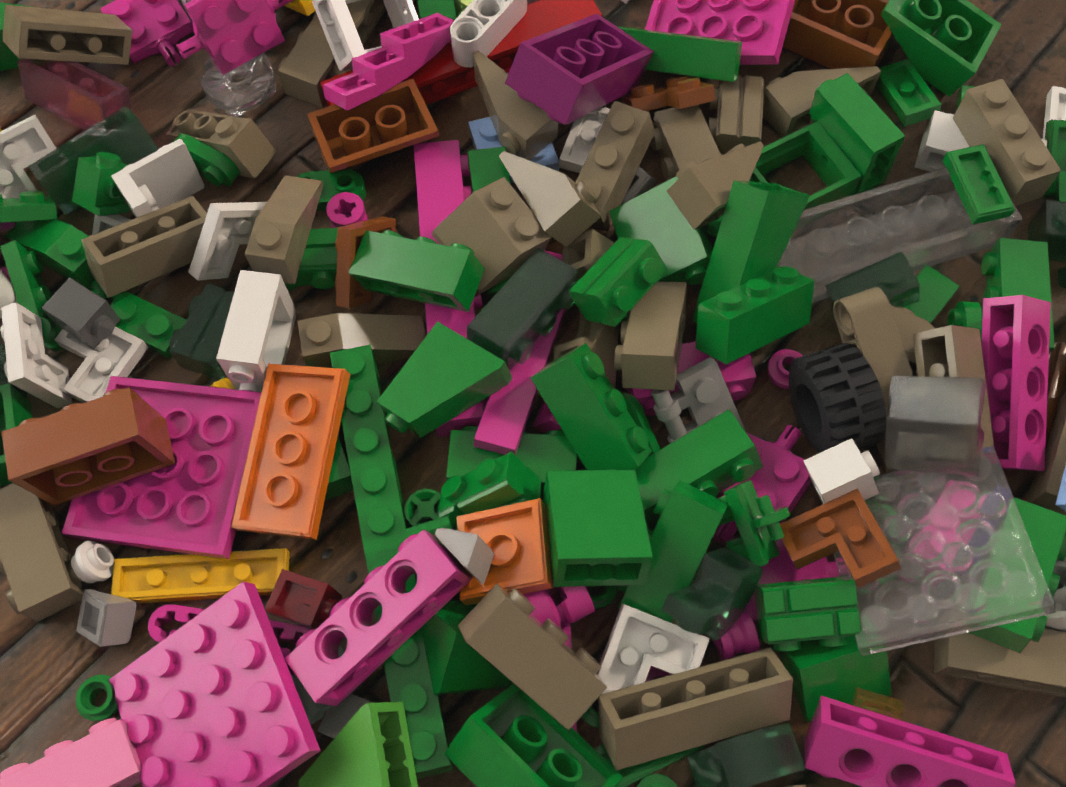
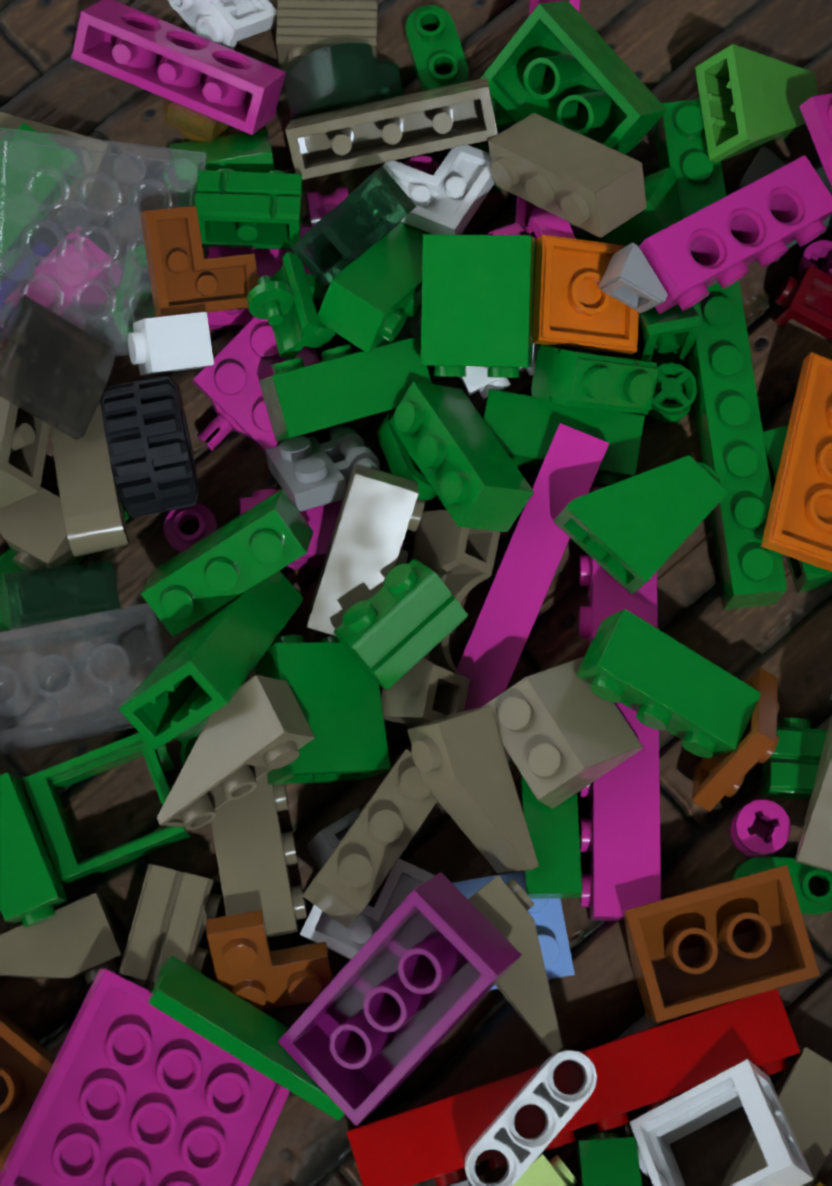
camera: 175 degrees left, 10 degrees up
dark tan slope [297,313,426,368] -> none
dark pink slope [323,13,454,110] -> none
clear green brick [467,248,578,371] -> none

